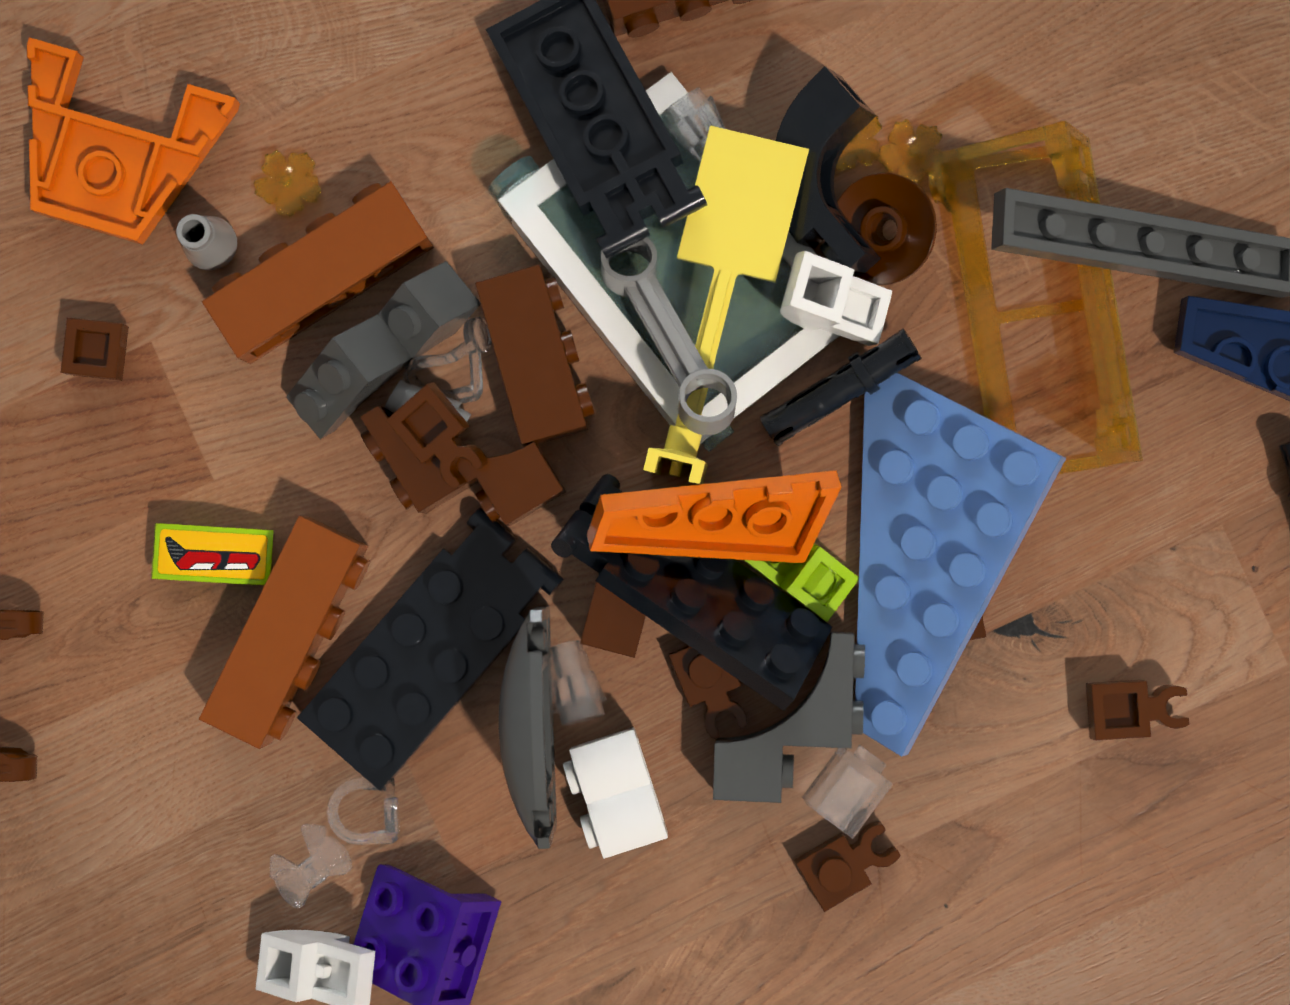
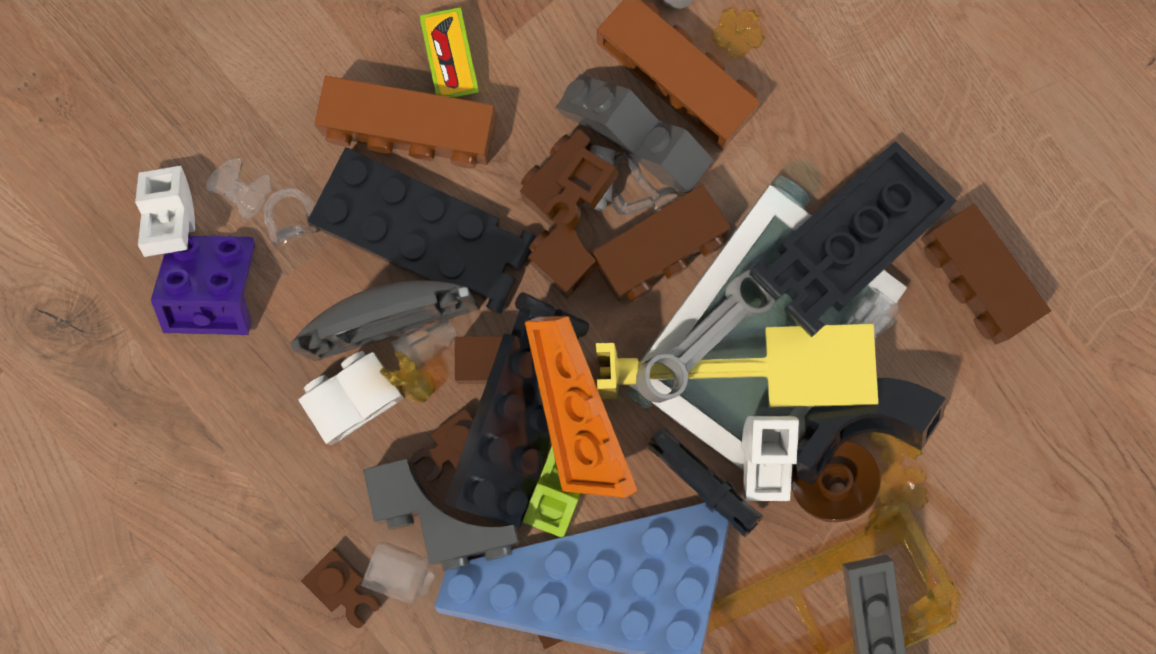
camera: 80 degrees right, 5 degrees down
none -> clear yellow arm [380,351,436,403]

